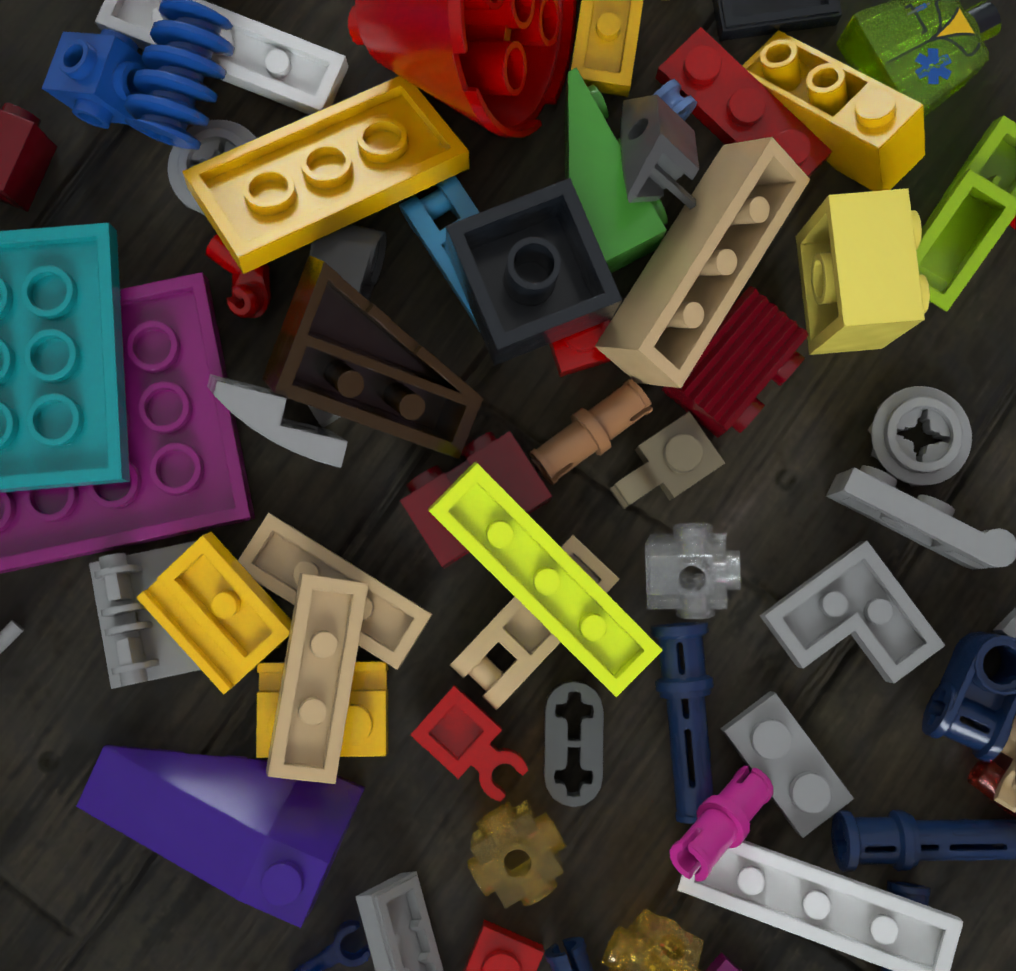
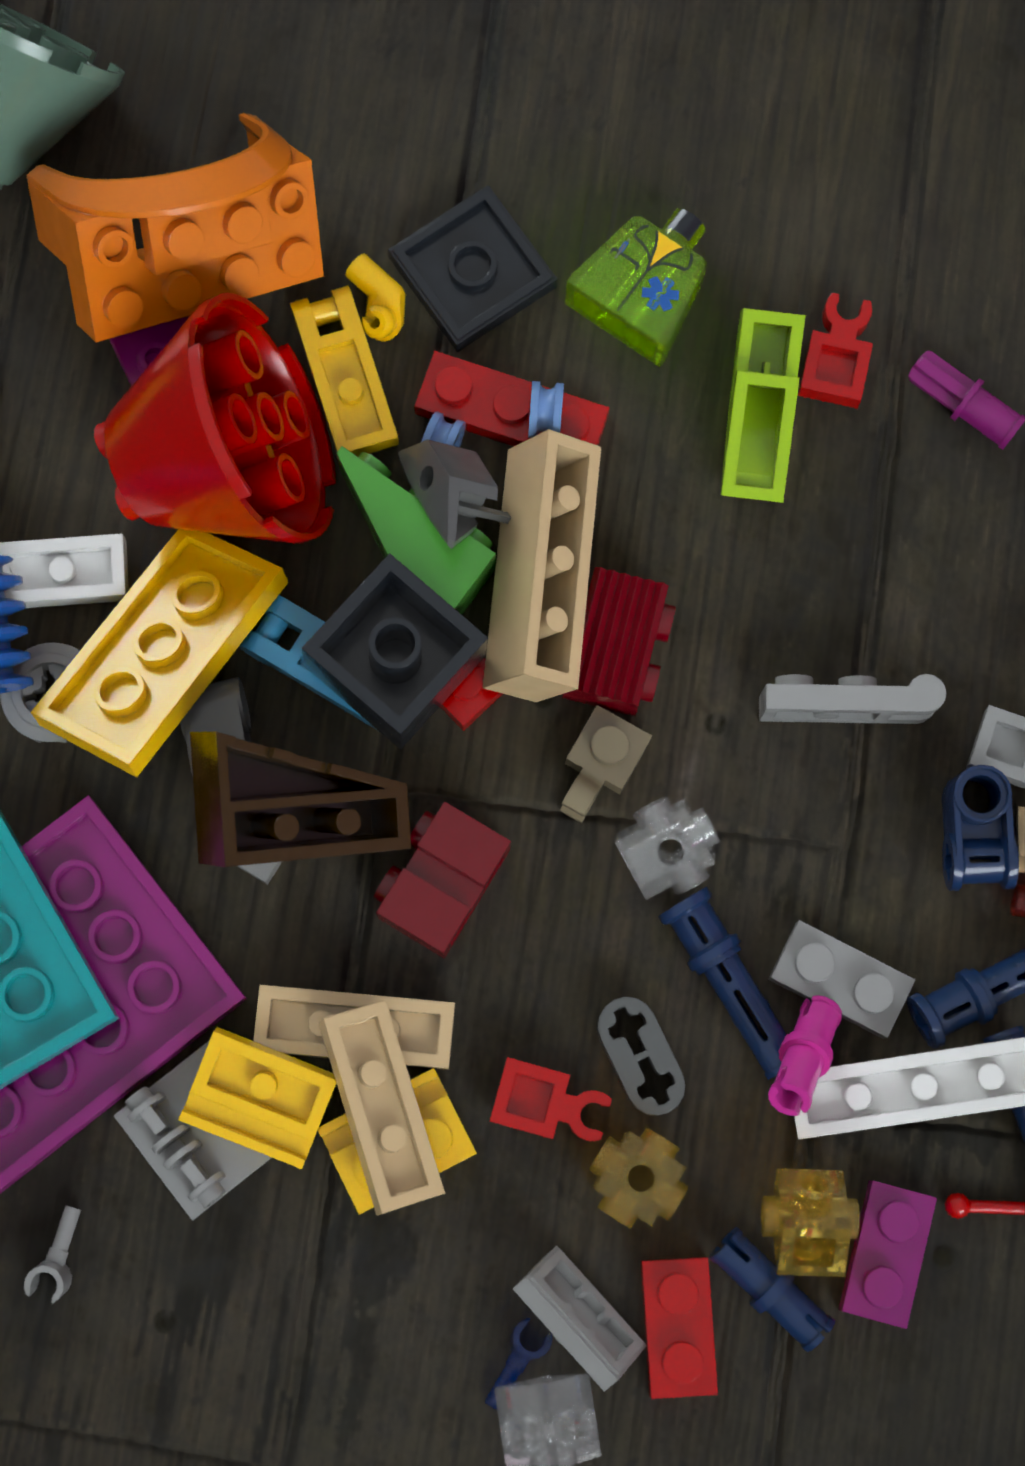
camera: 25 degrees left, 5 degrees down
dark purple wedge [76,745,366,928] -> none
red arm [205,234,272,318] -> none
light grey slope [207,374,348,468] -> none
neon yellow plate [428,462,663,697] -> none
tan plate [449,535,619,710] -> none
medium nougat pin [529,379,653,485] -> none
yellow slope [742,30,925,191] -> none
light grey plate [759,541,945,683] -> none
light yellow brick [796,188,930,355] -> none
light grey gear [868,386,972,486] -> none
none -> medium blue bush [528,381,564,438]

